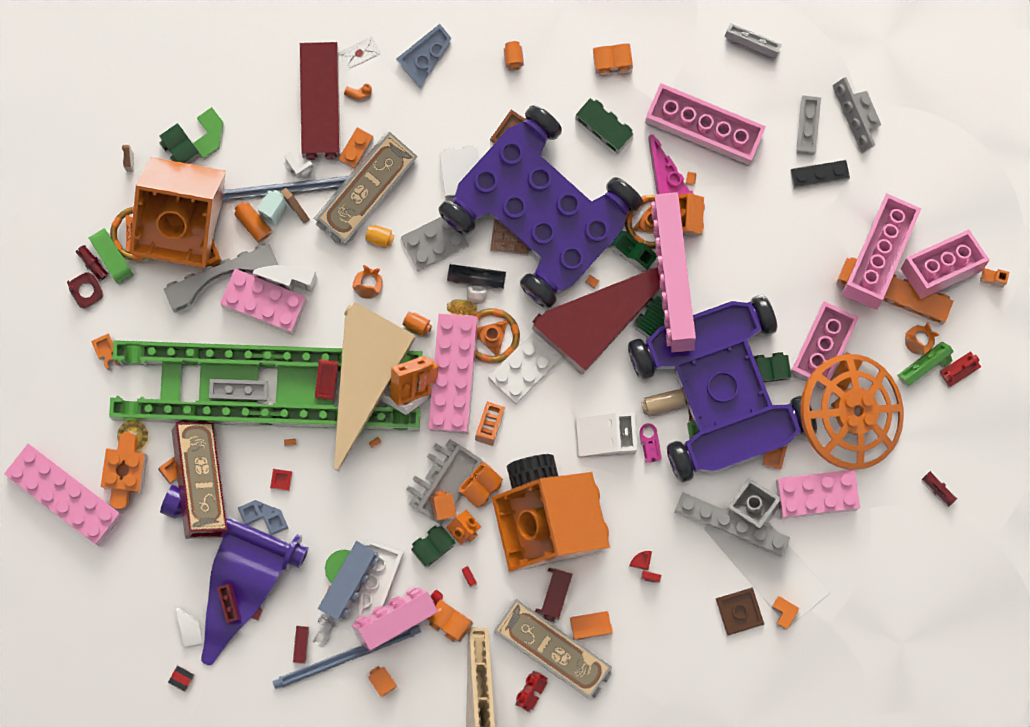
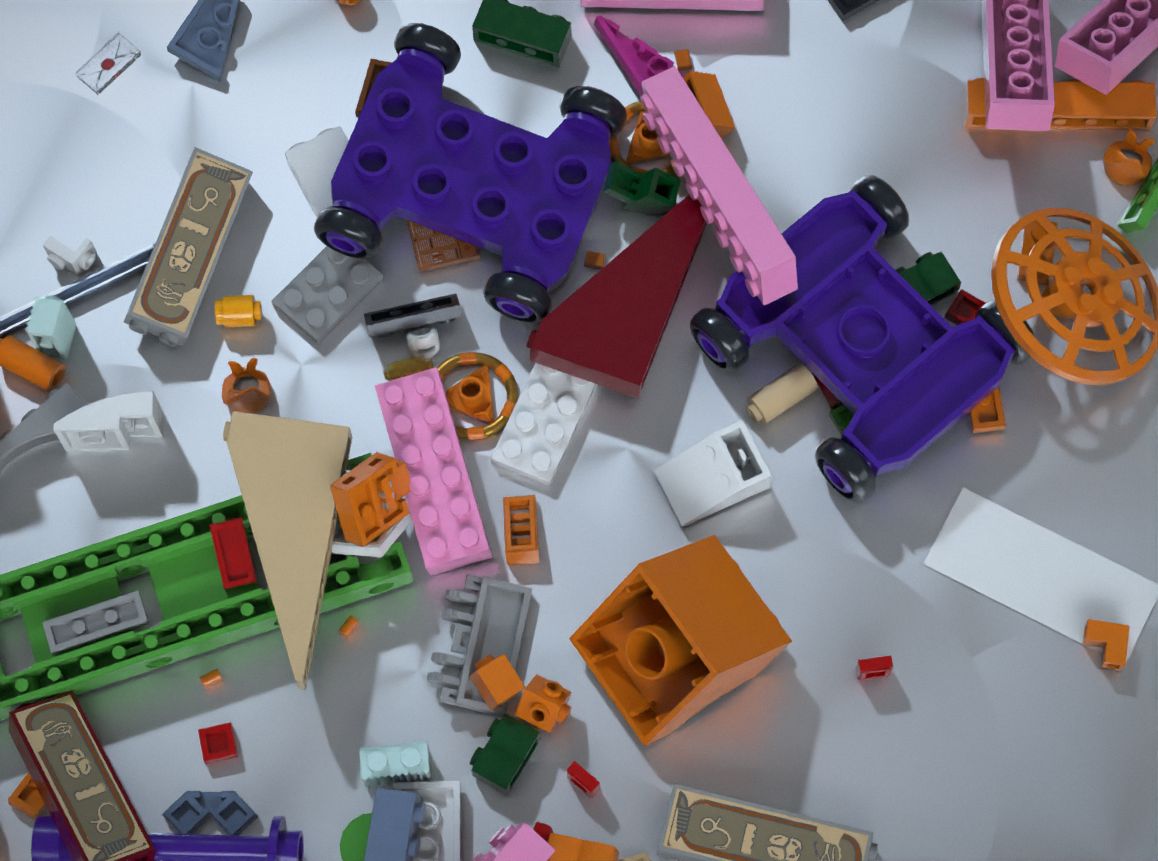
camera: 15 degrees left, 10 degrees down
bright pink brick [220,269,307,336] -> none
medium nougat tile [281,188,310,223] -> none
dark red brick [299,42,341,160] -> none
orange plate [338,127,374,169] -> none
orange arm [344,84,372,101] -> none
orange brick [402,312,432,337] -> none
orange brick [458,462,503,508] -> none
black tyre [506,454,558,489] -> none
dark red brick [535,567,573,622] -> none
orange panel [570,611,613,640] -> none
red tile [629,551,652,571] -> none
dark green brick [635,295,664,338] -> none
dark pink piece [639,423,662,463] -> none
light grey arch [674,492,791,557] -> none
reddish brown tile [715,587,764,636] -> none
light grey slope [727,478,781,529] -> none
bright pink brick [776,470,860,519] -> none
bright pink brick [791,301,859,389] -> none
none -> light aqua brick [359,741,432,789]
none -> red tile [944,289,986,325]

